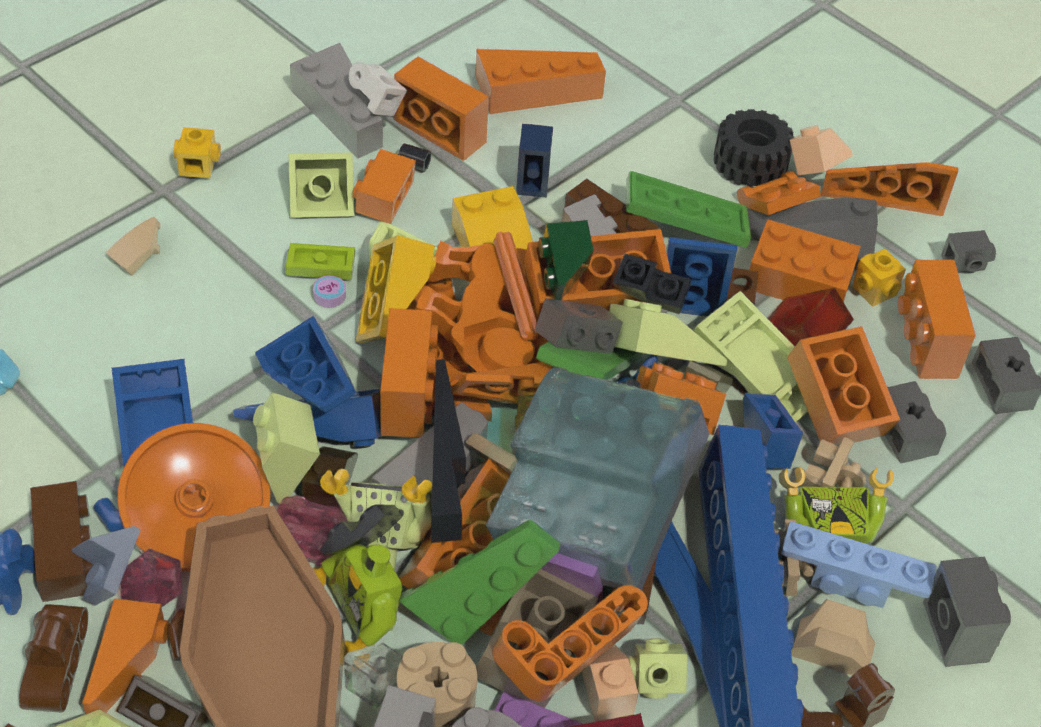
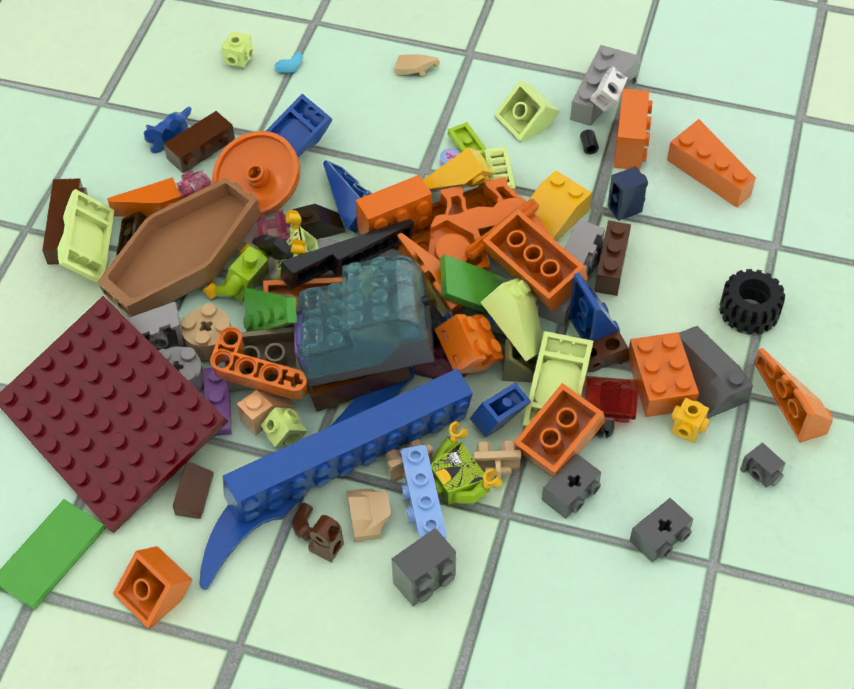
camera: 65 degrees right, 5 degrees up
reddish brown piece [19,604,88,713] -> none
sand blue slope [71,526,141,606] -> none
yellow brick [173,127,221,178] -> none
yellowish green slope [253,392,320,505] -> none
blue wedge [255,315,357,413] -> none
clear slope [344,643,403,709] -> none
orange brick [353,149,416,224] -> none
dark grey brick [535,298,623,354] -> none
dark green slope [538,220,594,300] -> none
black slope [613,254,691,315] -> none
bright green tile [626,171,751,248] -> none
orange plate [737,171,821,215] -> none
light nougat slope [790,125,853,175] -> none
orange brick [898,260,976,379] -> none

